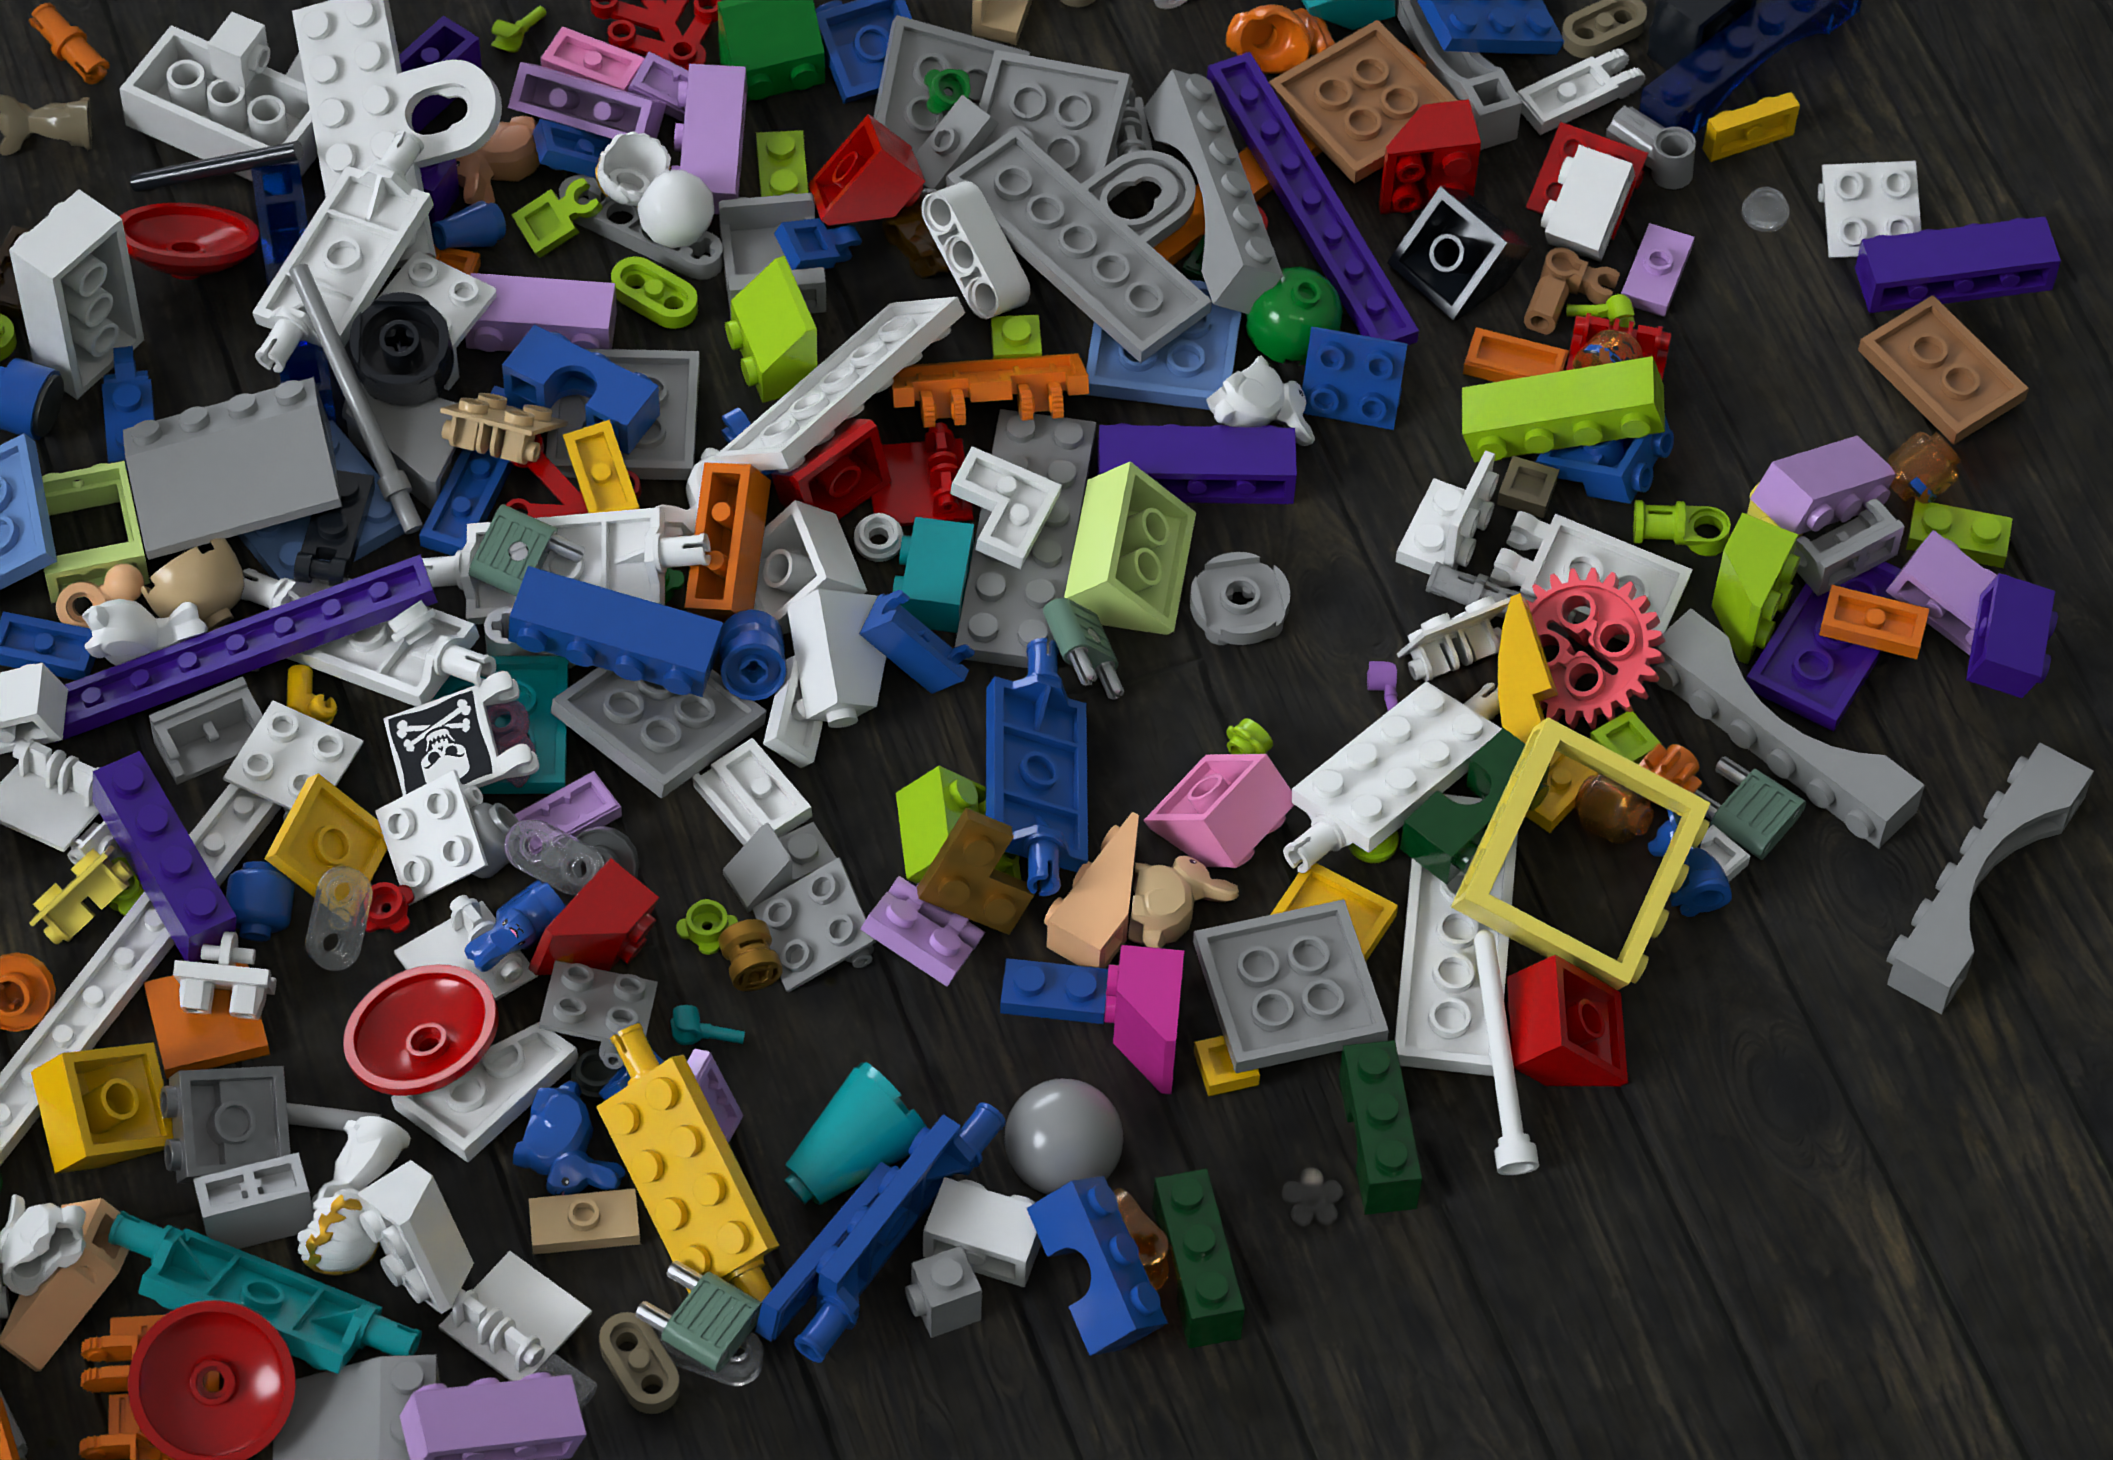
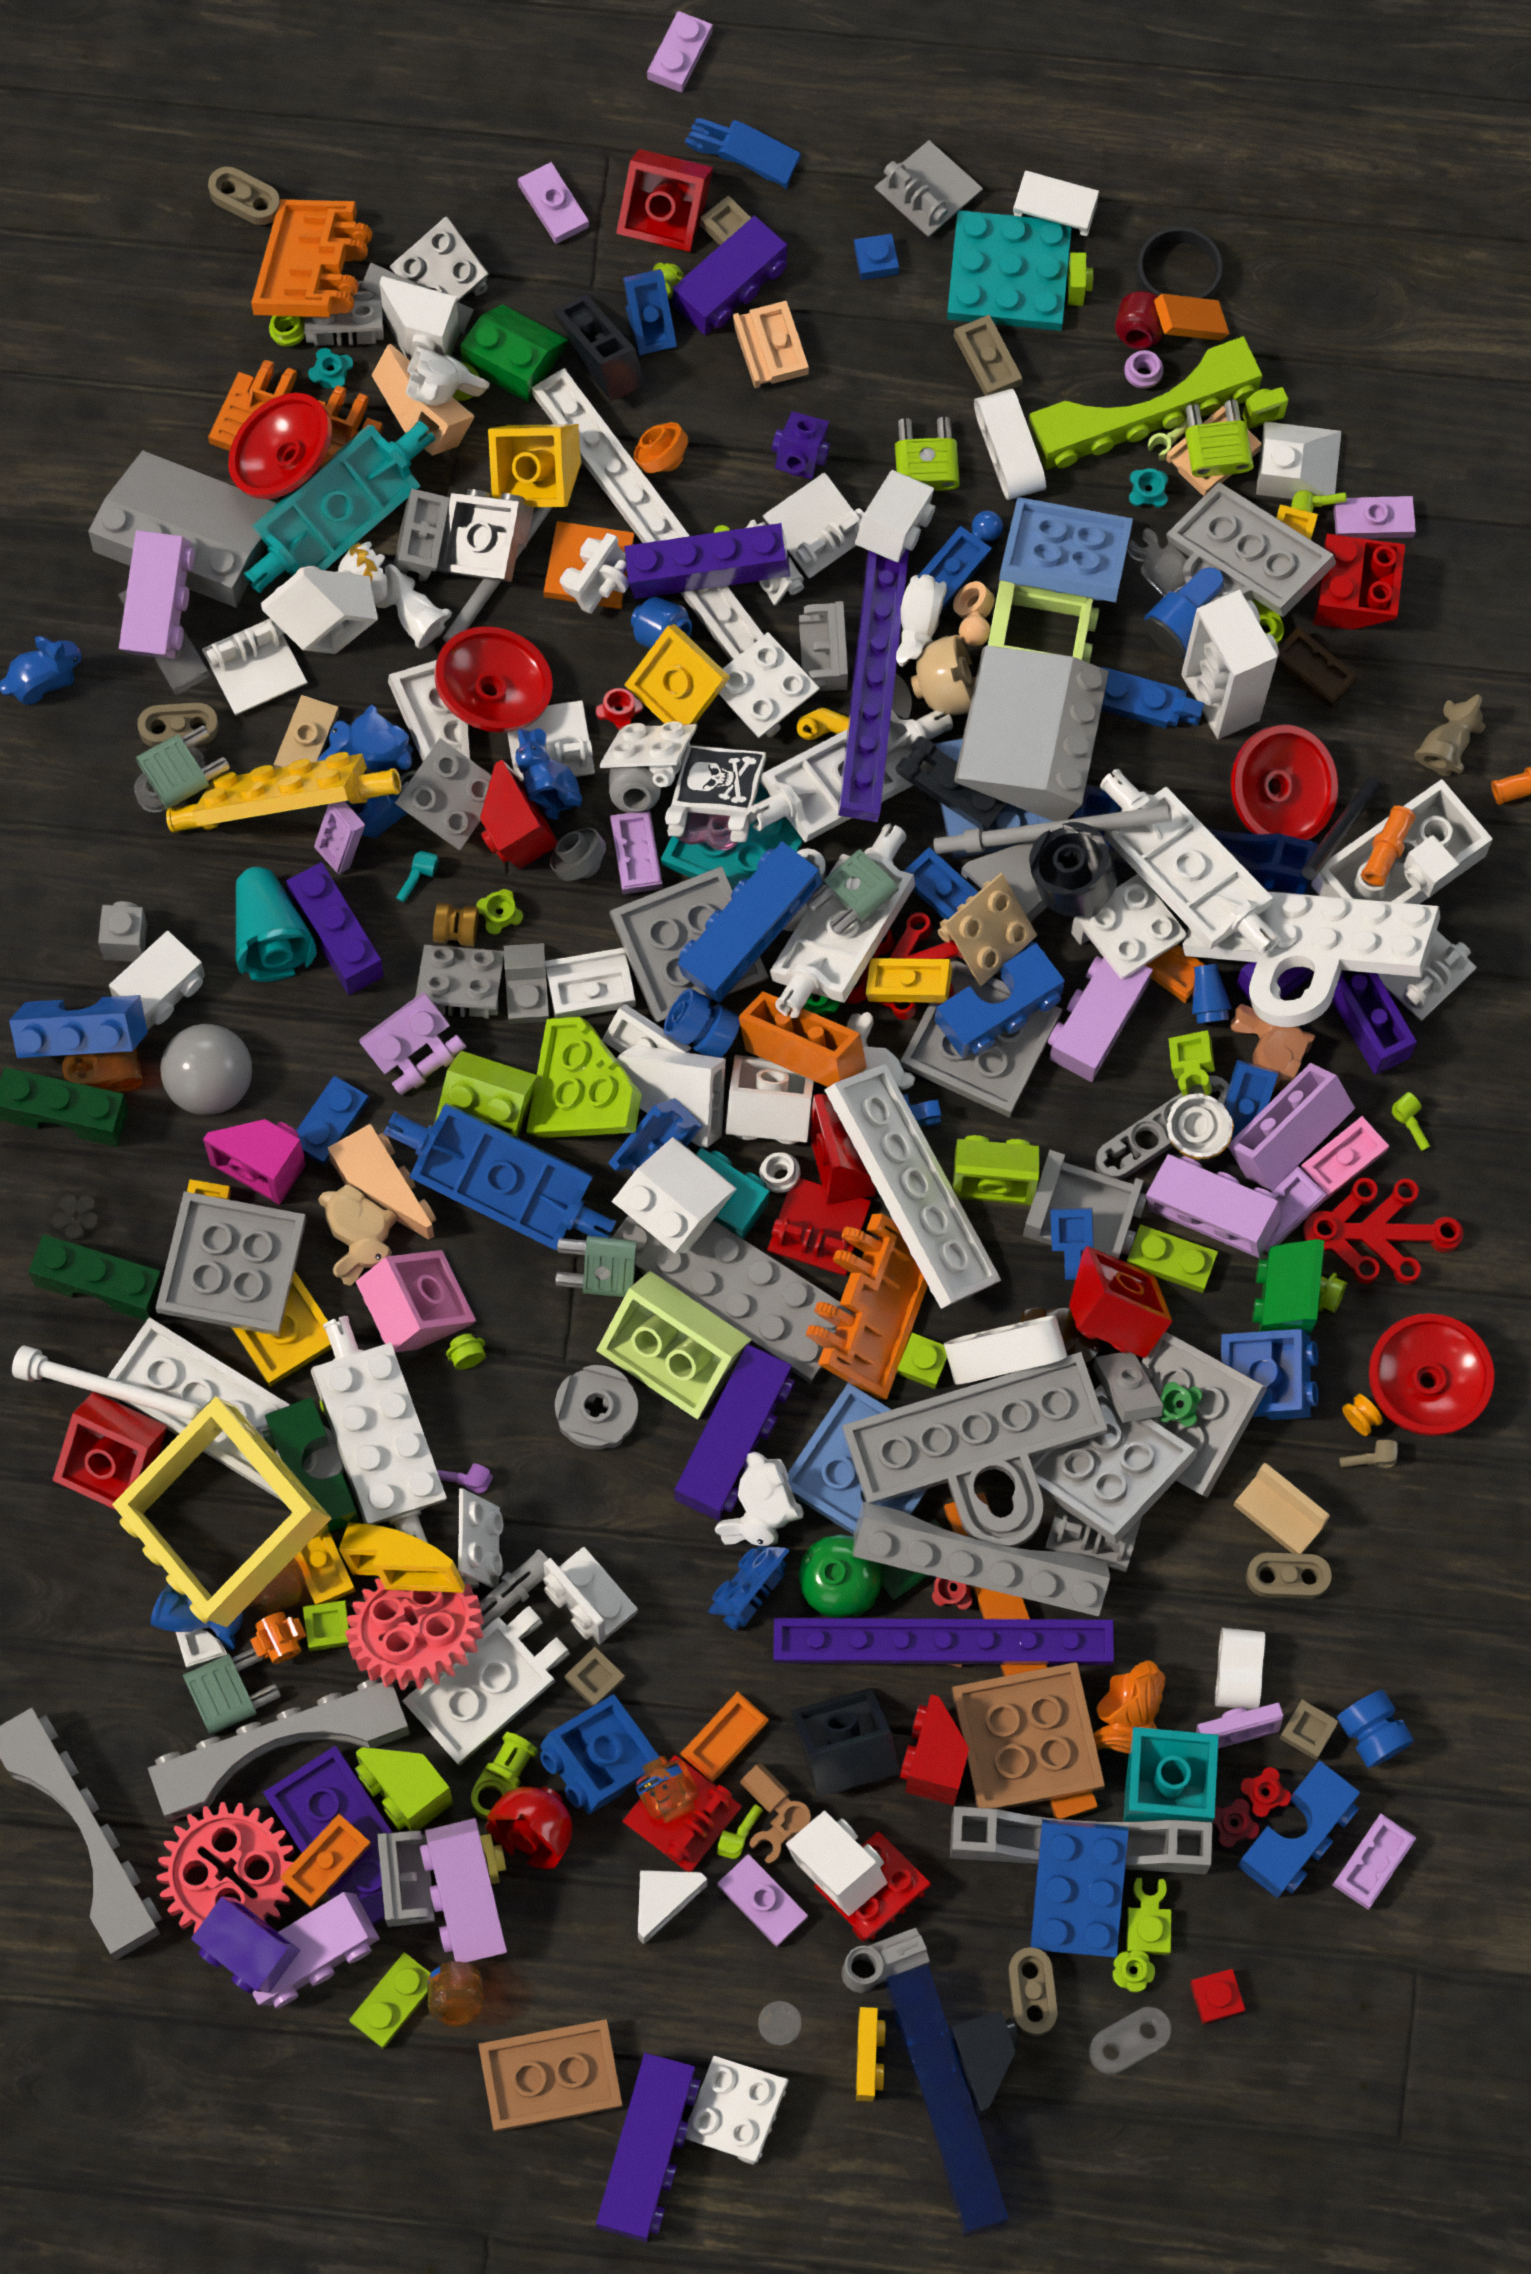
camera: 115 degrees right, 15 degrees up
light yellow hinge [29,844,134,945] -> none
clear plate [305,866,373,971] -> none
white plate [388,600,437,645] -> none
clear plate [504,820,604,895] -> none
lime plate [611,257,698,329] -> none
white hair [638,170,715,249] -> none
blue tile [755,1162,891,1341] -> none
blue plate [794,1102,1006,1363] -> none
pearl gold plate [917,808,1034,935] -> none
white plate [950,446,1062,570] -> none
lime brick [1462,356,1665,463] -> none
white hinge [1517,48,1646,135] -> none
none -> coral gear [157,1802,295,1934]
none -> dark purple brick [286,862,384,996]
none -> teal plate [308,348,353,389]
none -> red cylinder [485,1786,573,1869]
none -> lime plate [526,1016,642,1139]
none -> white slope [612,1137,737,1253]
none -> white slope [638,1870,707,1944]
none -> orange pin [1361,805,1416,886]

